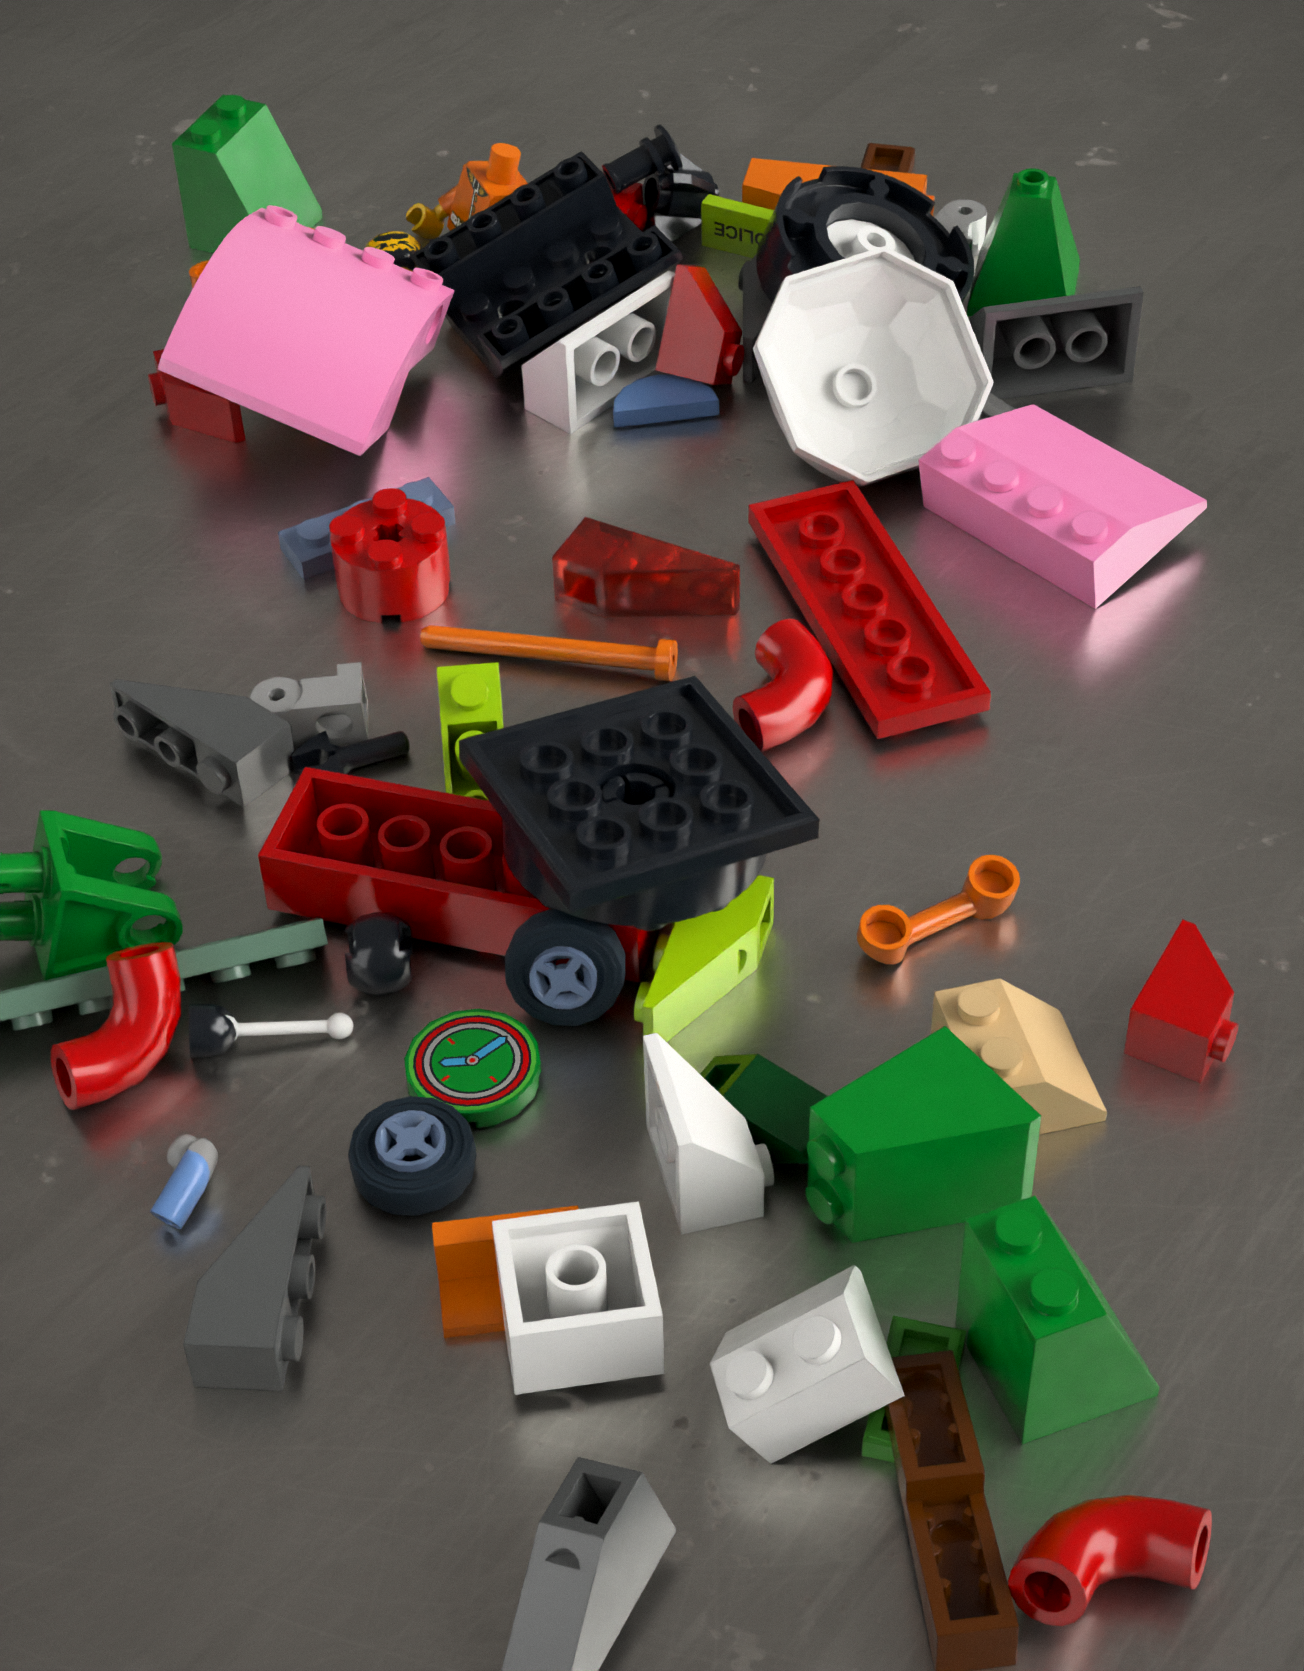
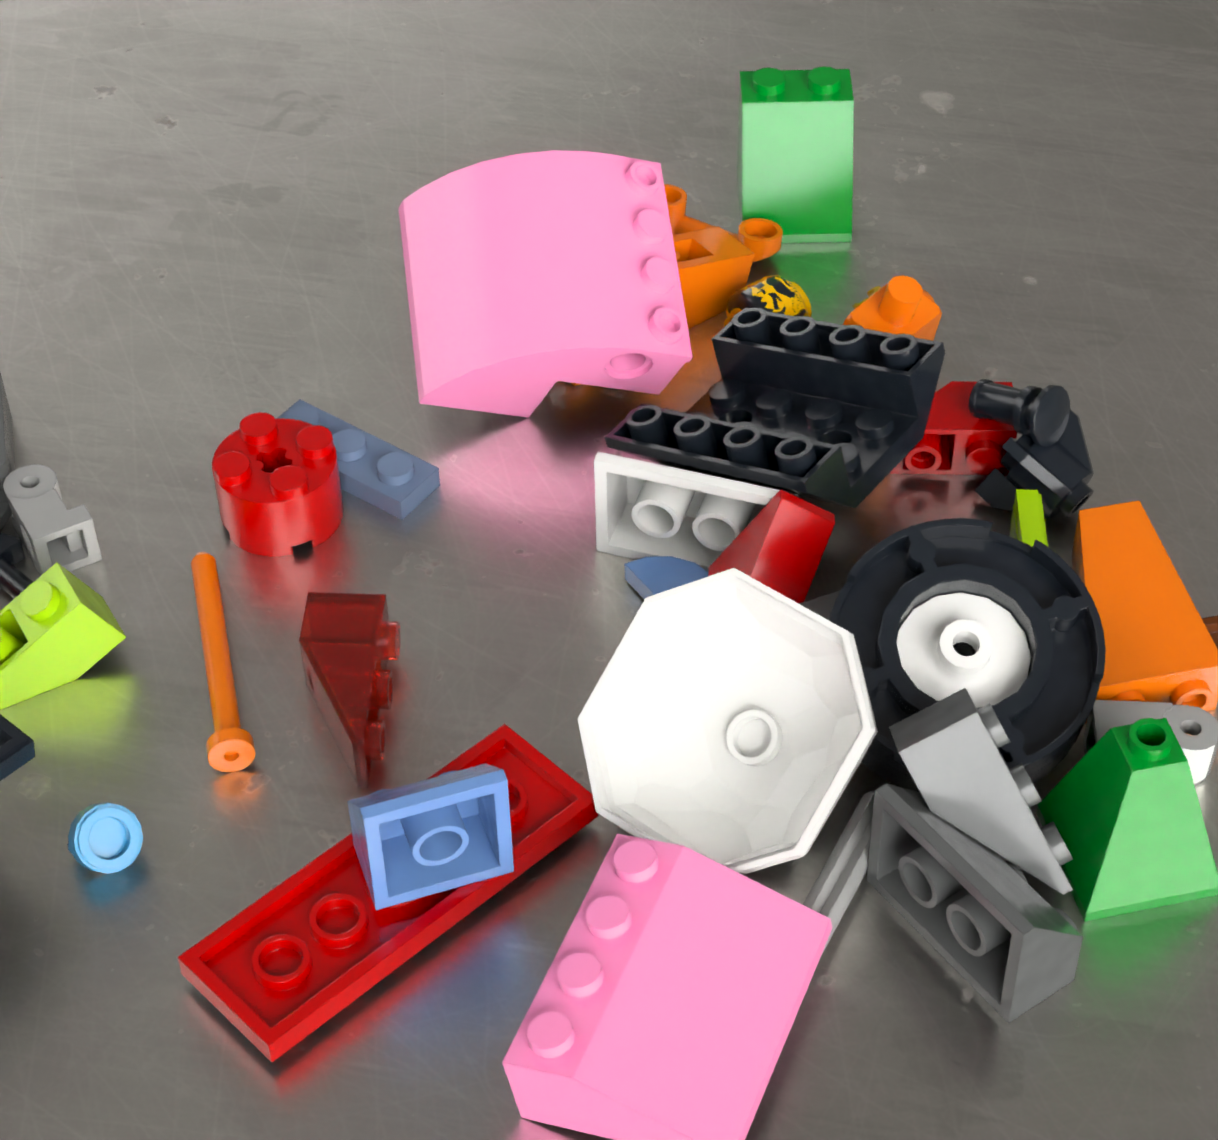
camera: 65 degrees right, 0 degrees up
red cylinder [733,618,833,752] -> none
none -> medium blue slope [347,763,514,910]
none -> slope [889,688,1073,895]

